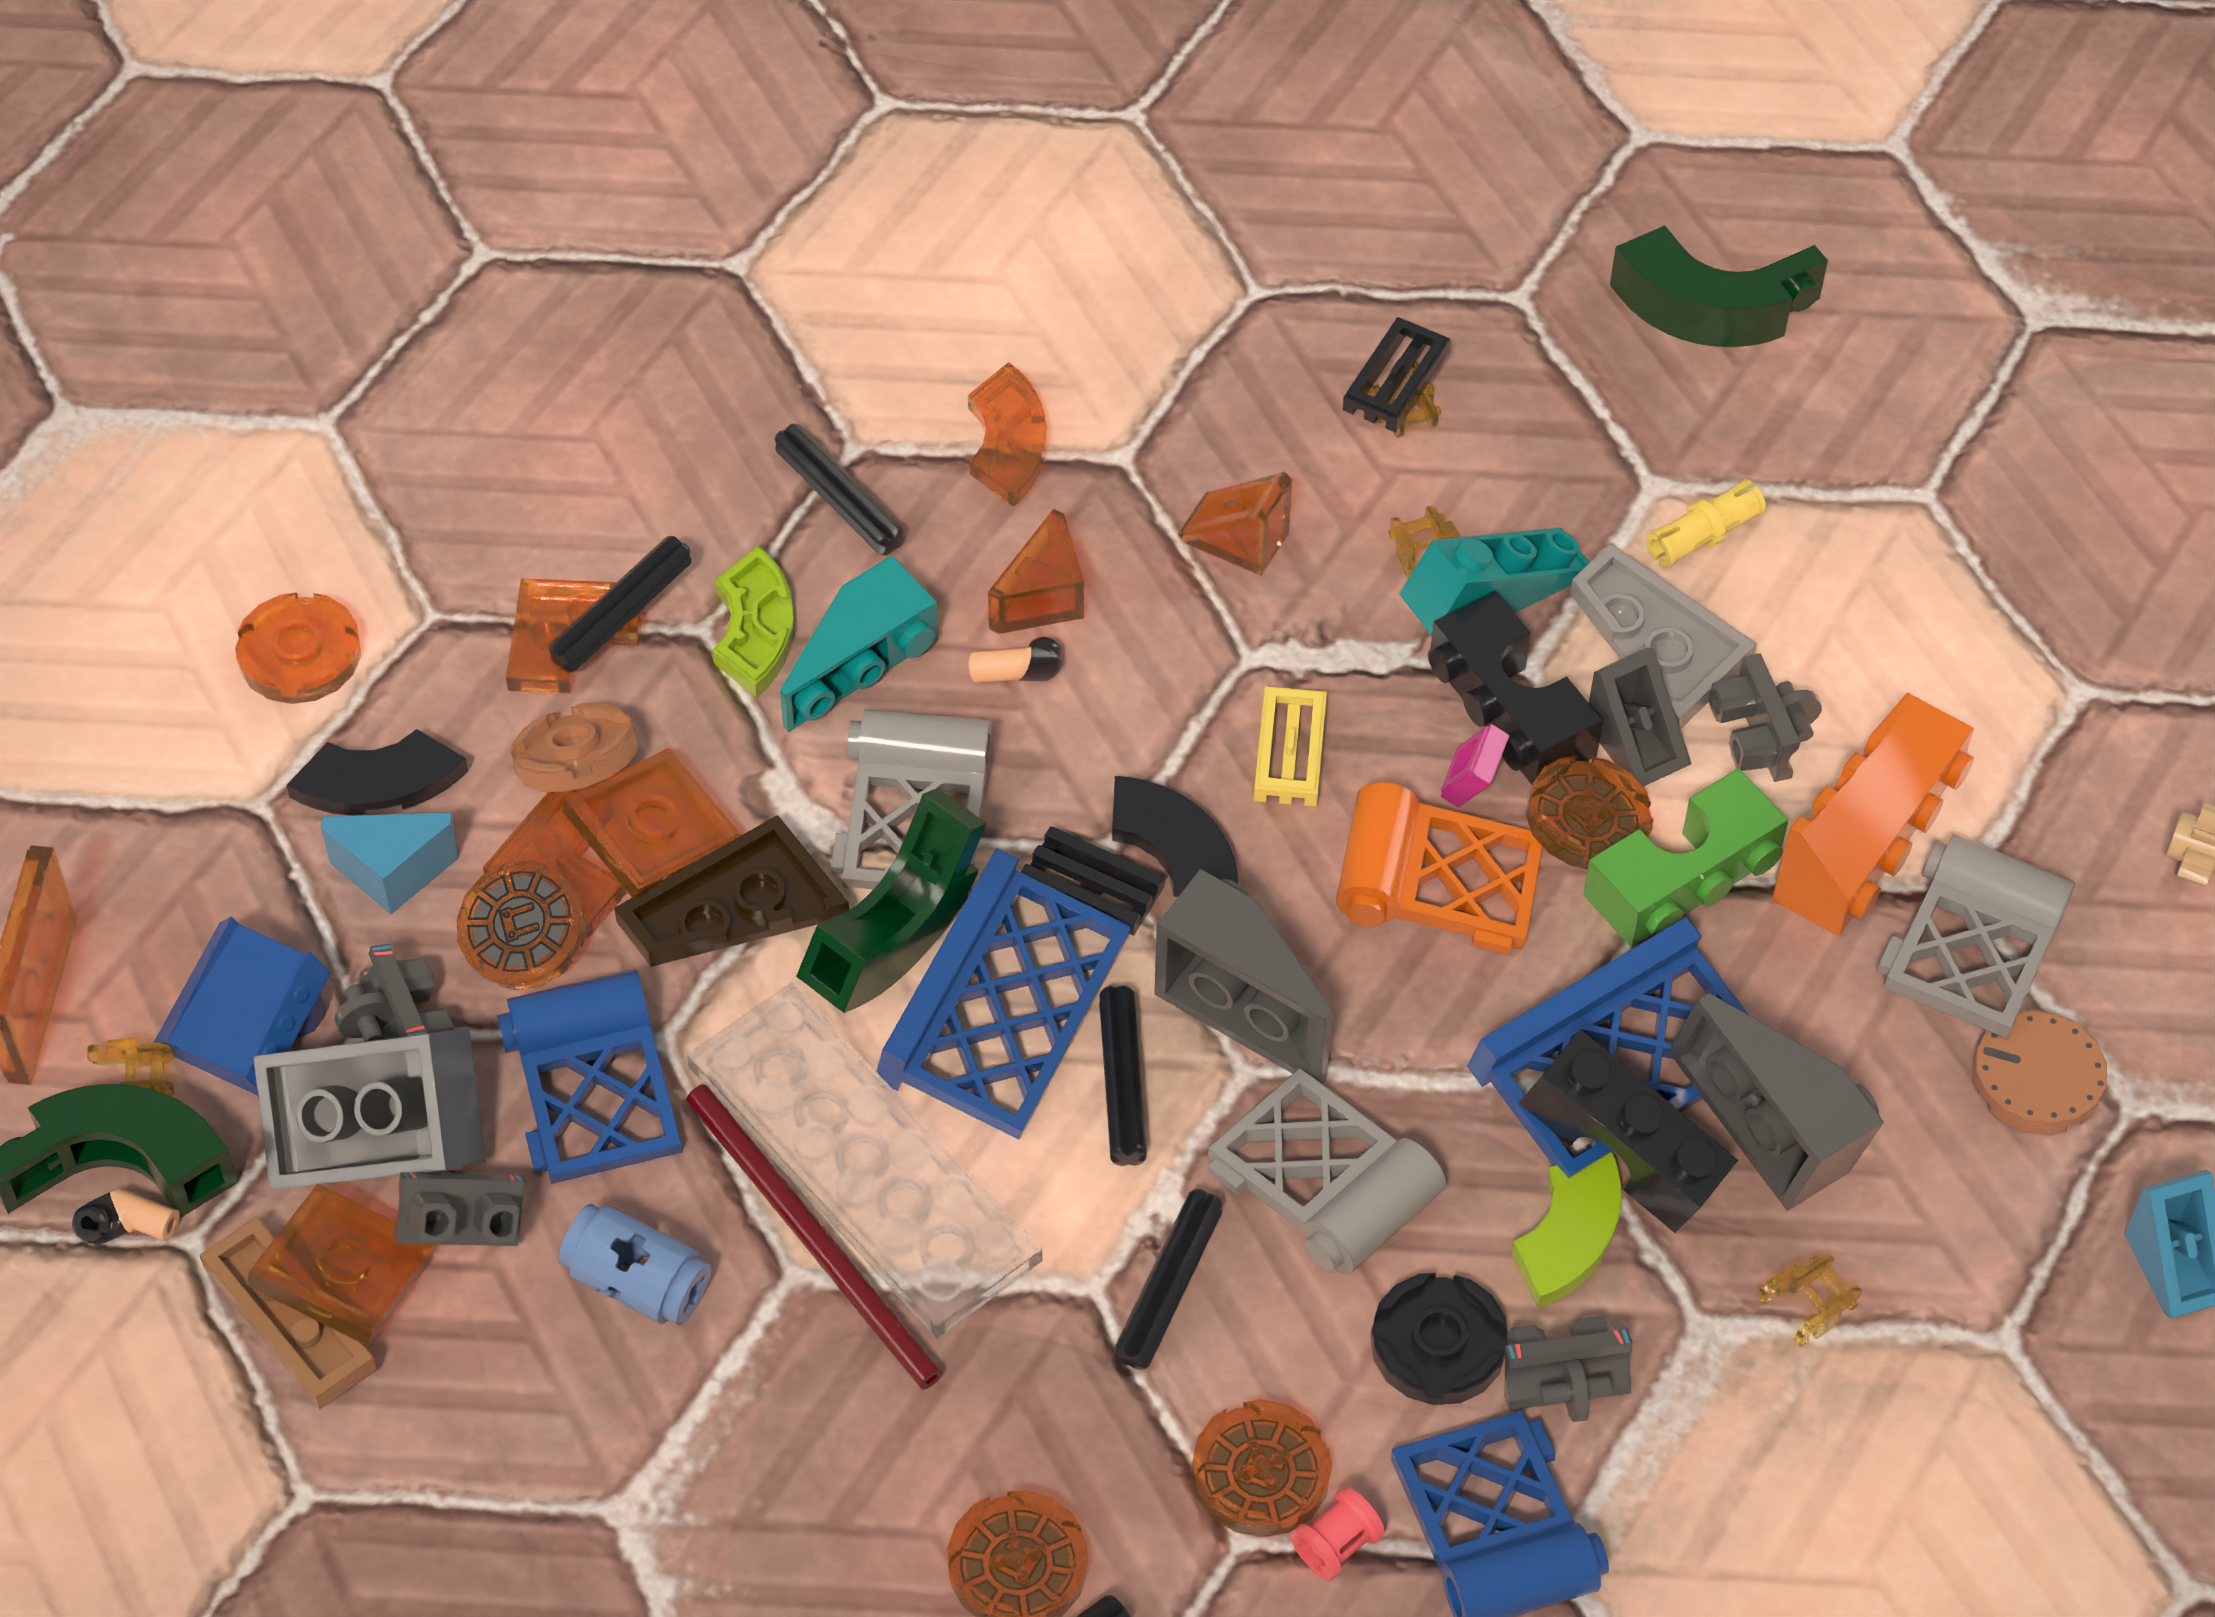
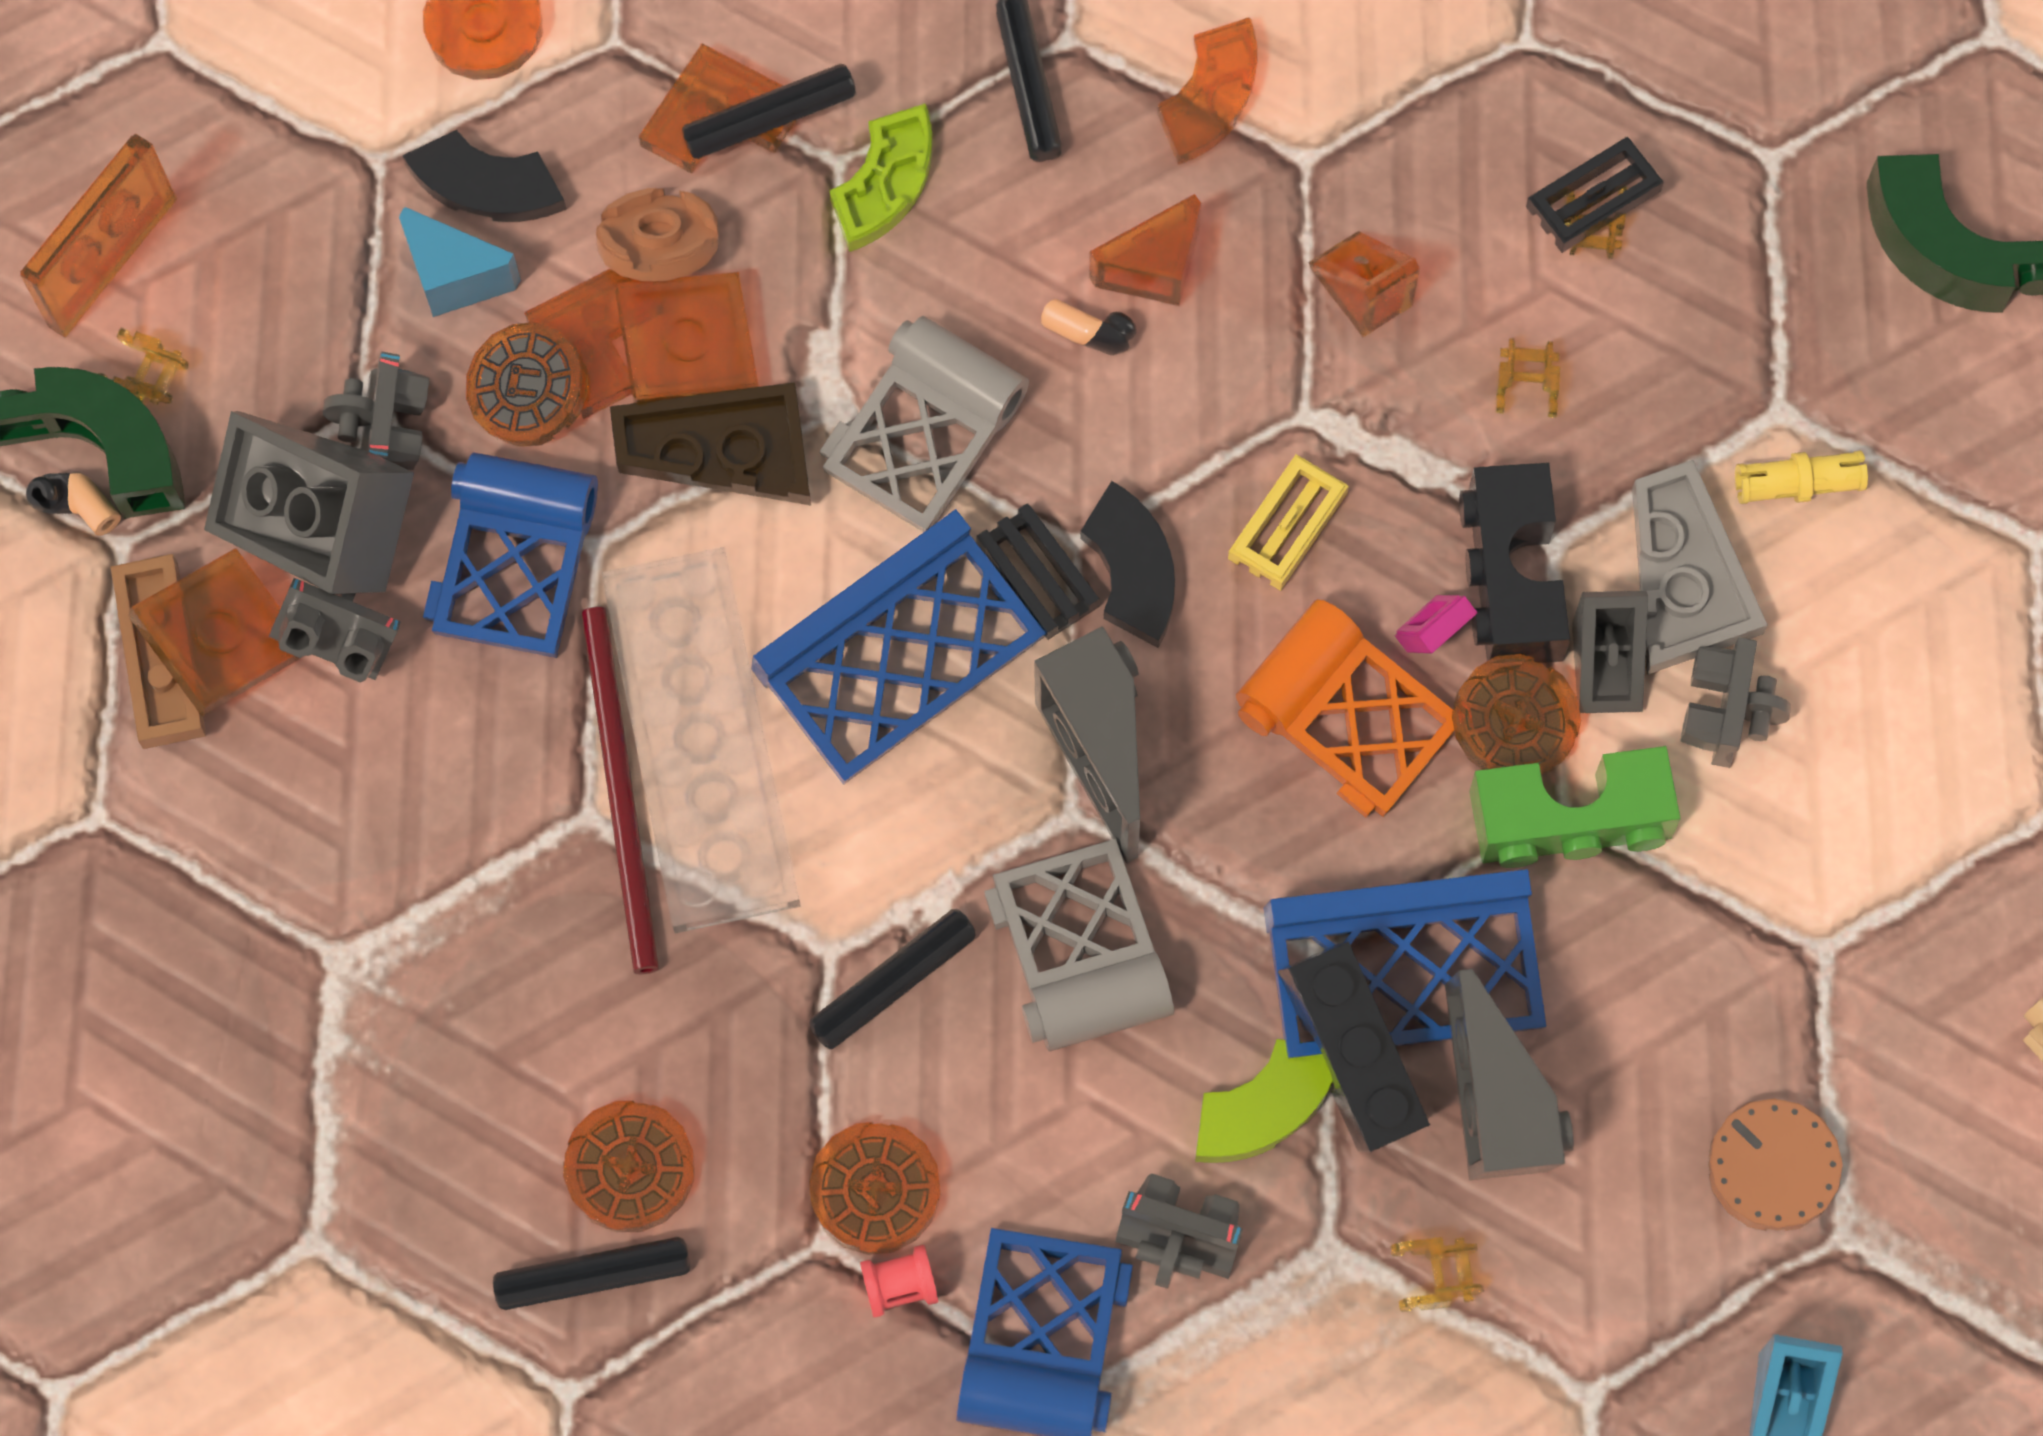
camera: 30 degrees right, 15 degrees up
blue slope [153,916,331,1096] -> none
medium blue piece [558,1204,711,1326] -> none
teal slope [780,555,938,732] -> none
dark green arch [796,788,987,1013] -> none
black axle [1099,985,1147,1166] -> none
black tile [1370,1273,1508,1405] -> none
teal slope [1399,528,1590,636] -> none
orange wedge [1772,692,1974,937] -> none
light grey piece [1876,834,2076,1038] -> none

